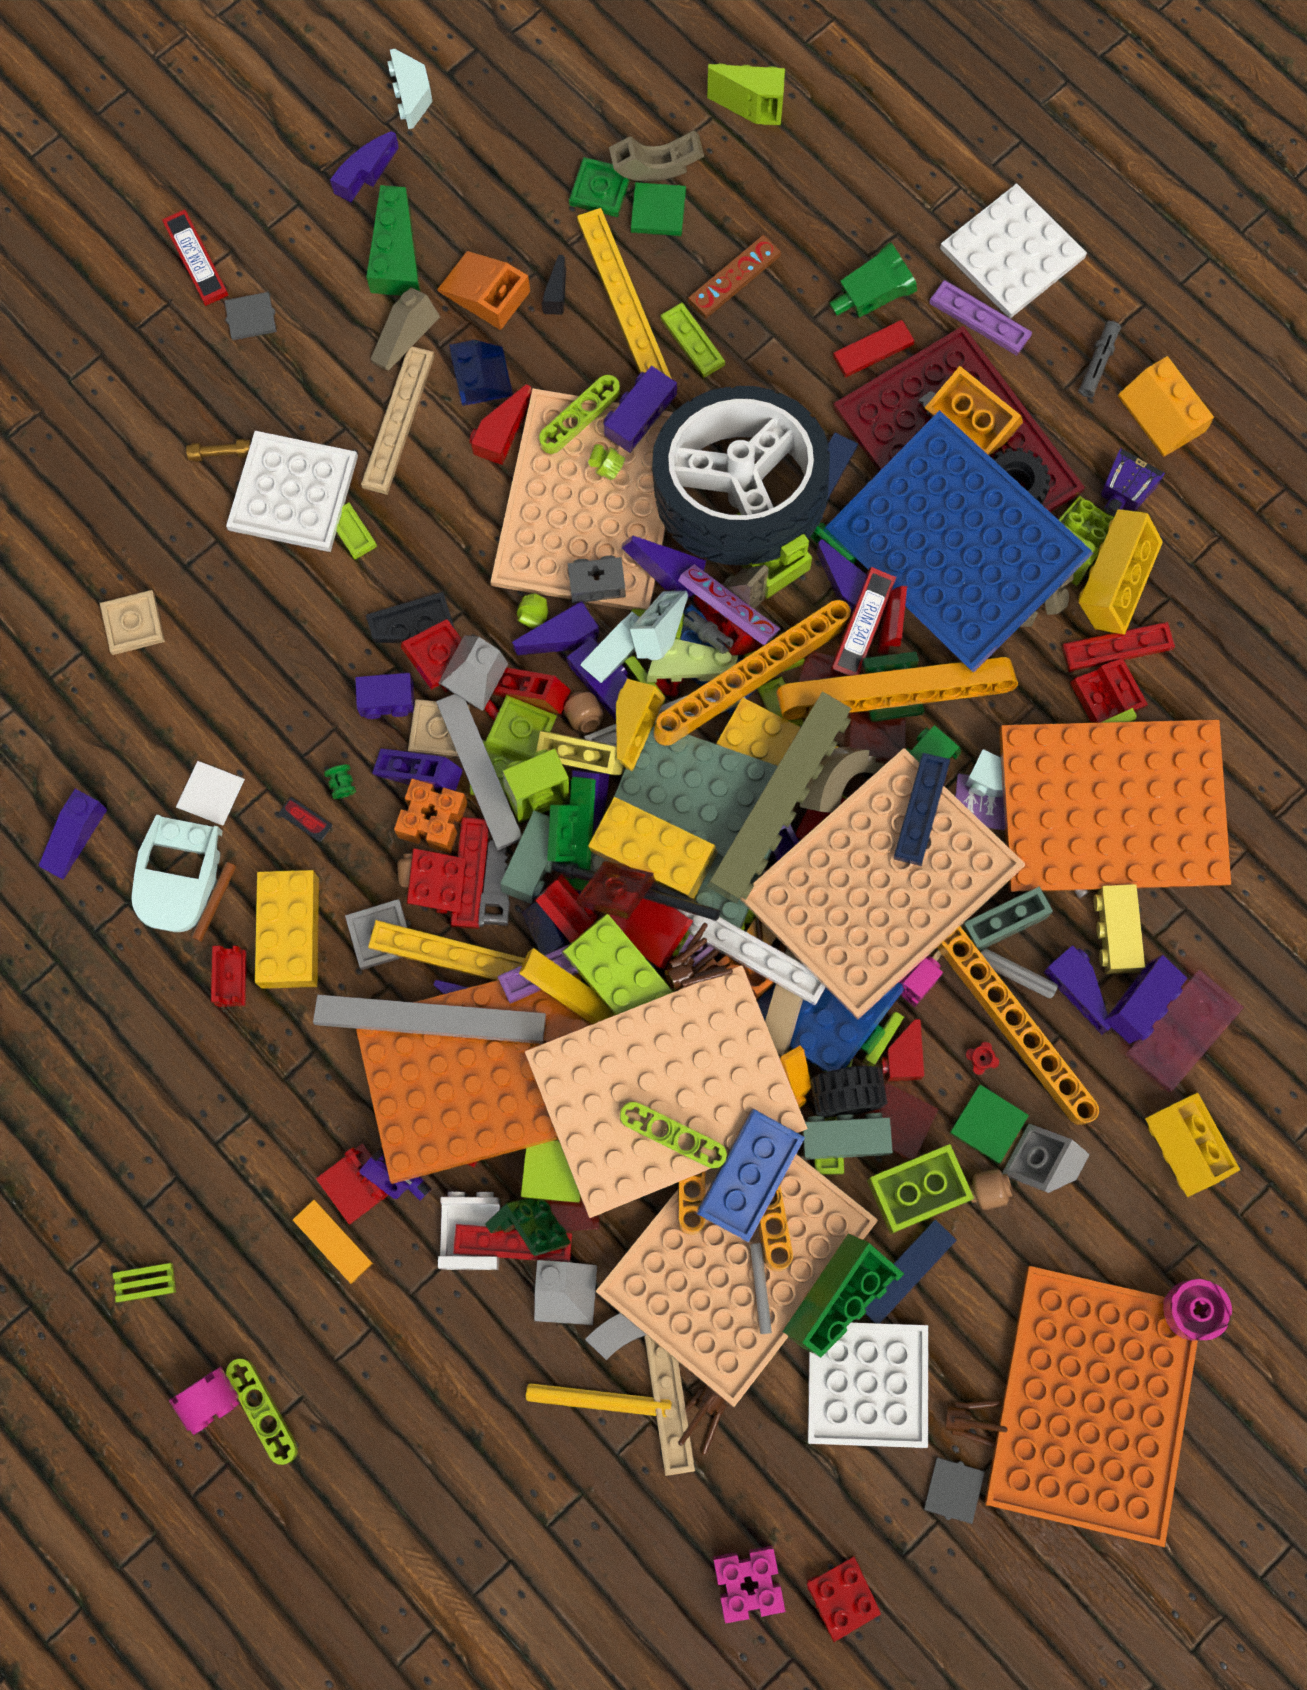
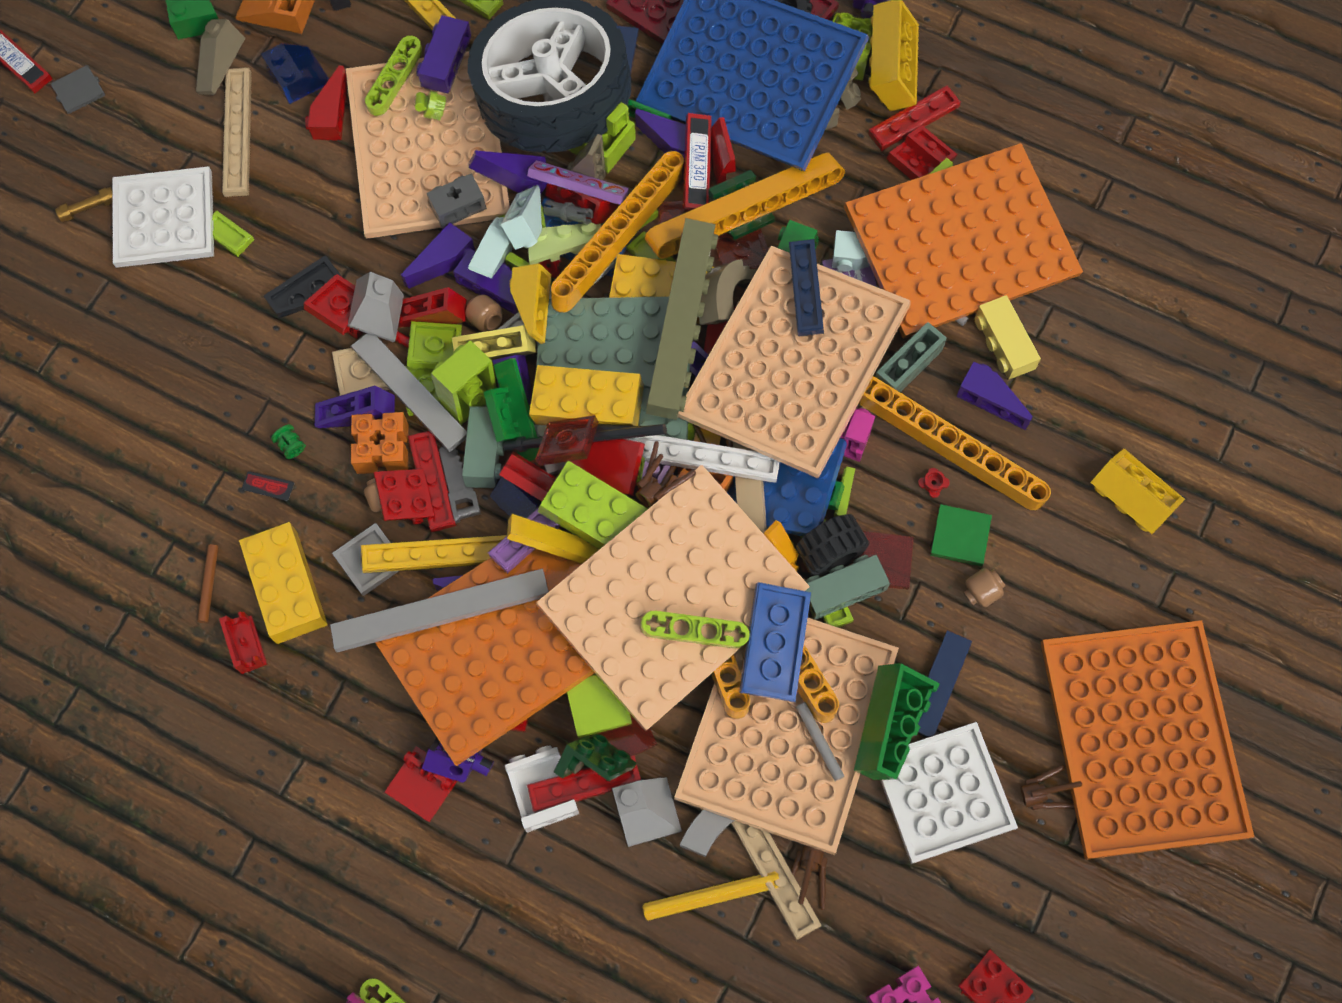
camera: 20 degrees left, 5 degrees down
dark purple slope [39,789,107,880] -> none
tan tile [100,590,165,655] -> none
lime tile [113,1263,176,1303] -> none
light aqua slope [132,815,223,932] -> none
white sticker [176,761,245,825] -> none
light orange tile [293,1200,373,1284] -> none
dark purple brick [355,673,415,719] -> none
lime piece [517,593,548,629] -> none
lime brick [867,1144,974,1234] -> none
red slope [881,1019,924,1081] -> none
dark grey piece [924,1457,985,1524] -> none
light grey axle [981,949,1058,998] -> none
light grey slope [1002,1124,1090,1193] -> none
dark purple brick [1105,955,1187,1044] -> none
clear pink plate [1126,970,1244,1092] -> none
dark pink brick [1163,1279,1232,1341] -> none

